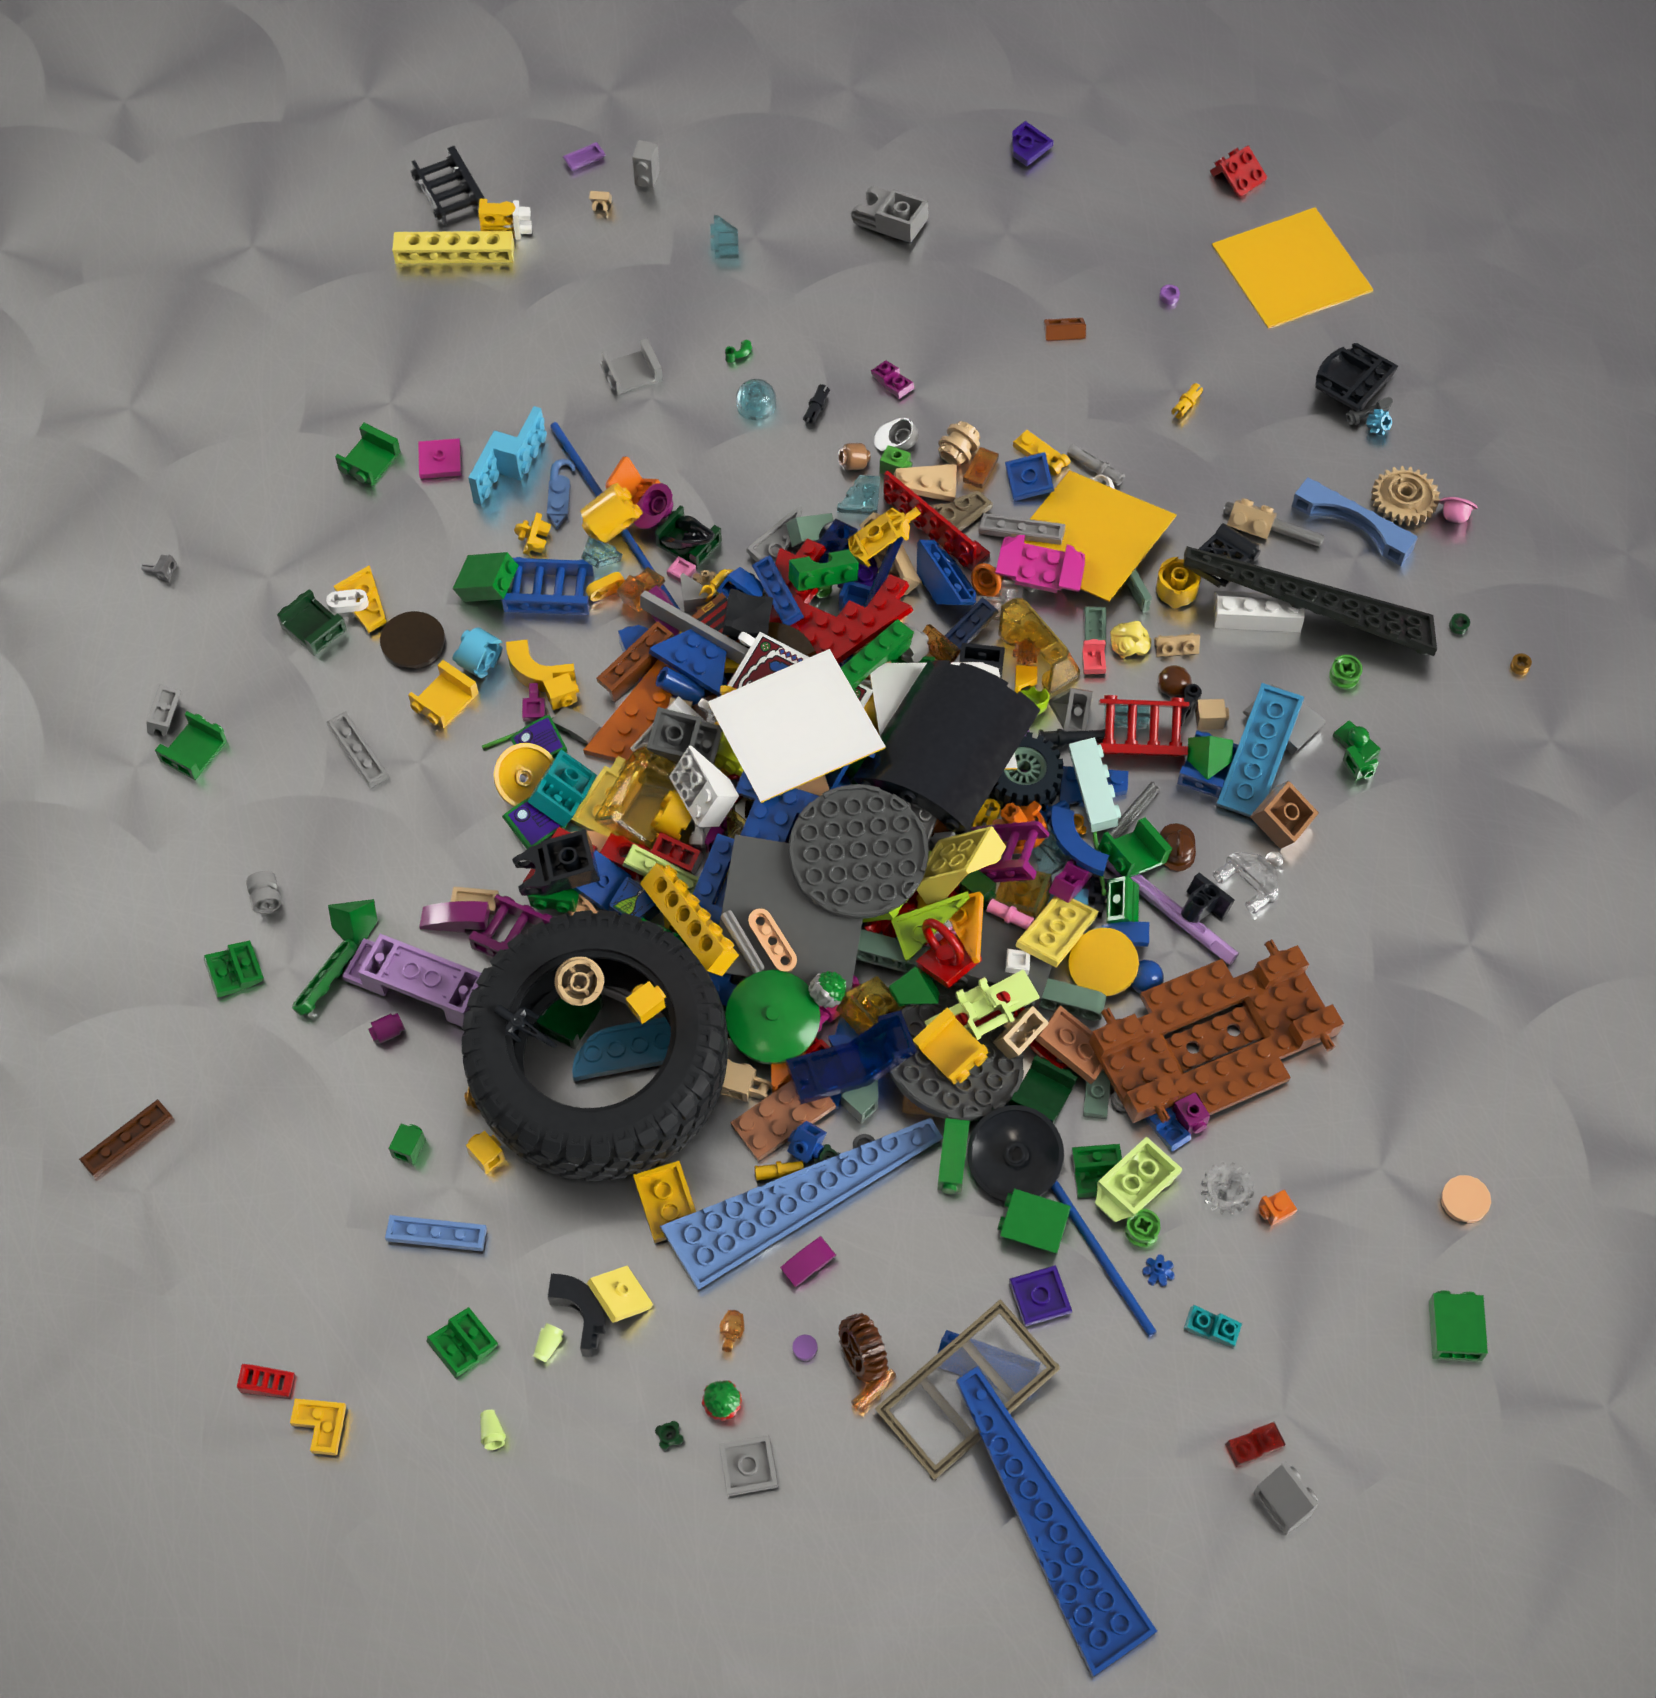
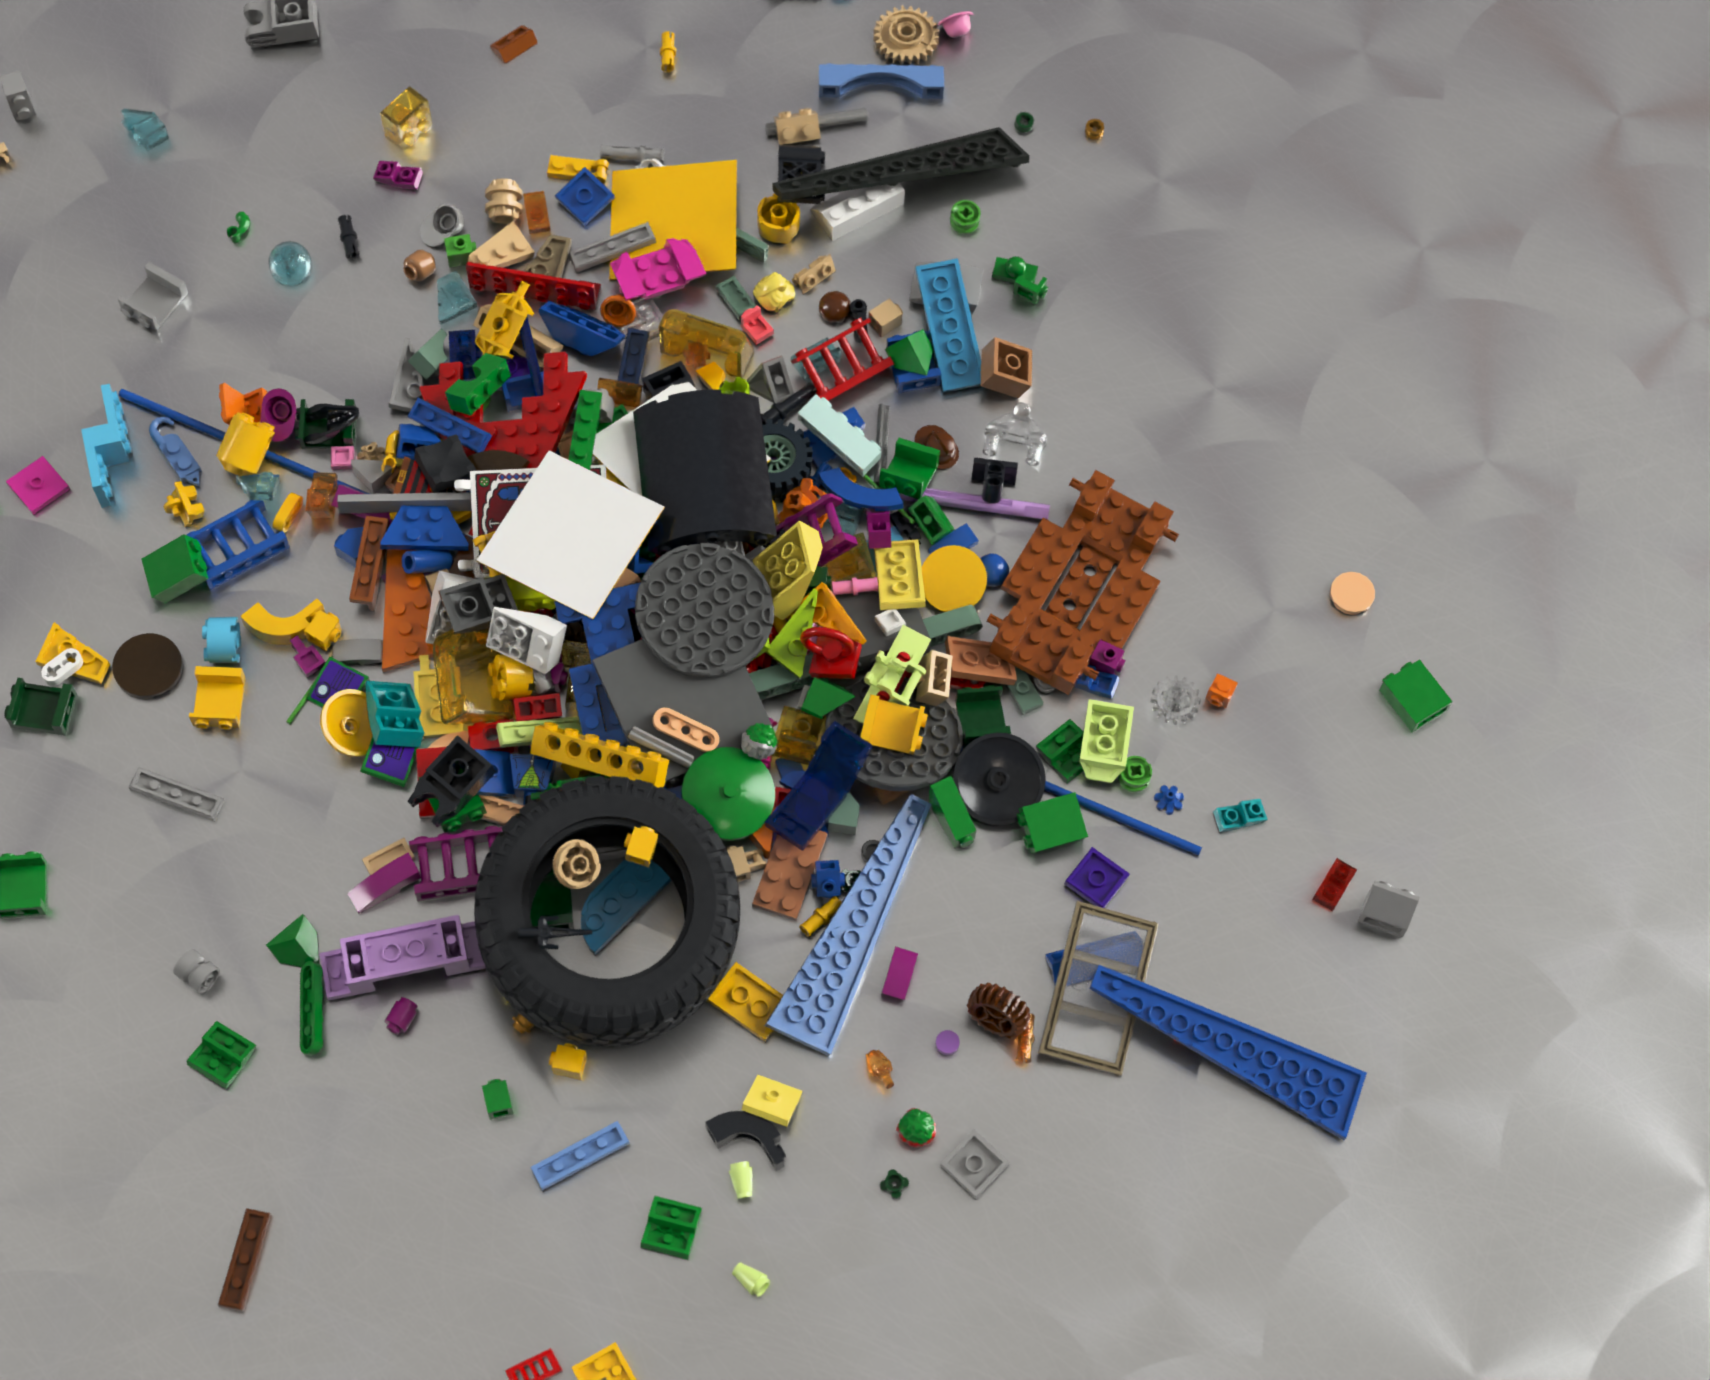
camera: 40 degrees left, 5 degrees up
none -> clear yellow brick [380,86,433,151]

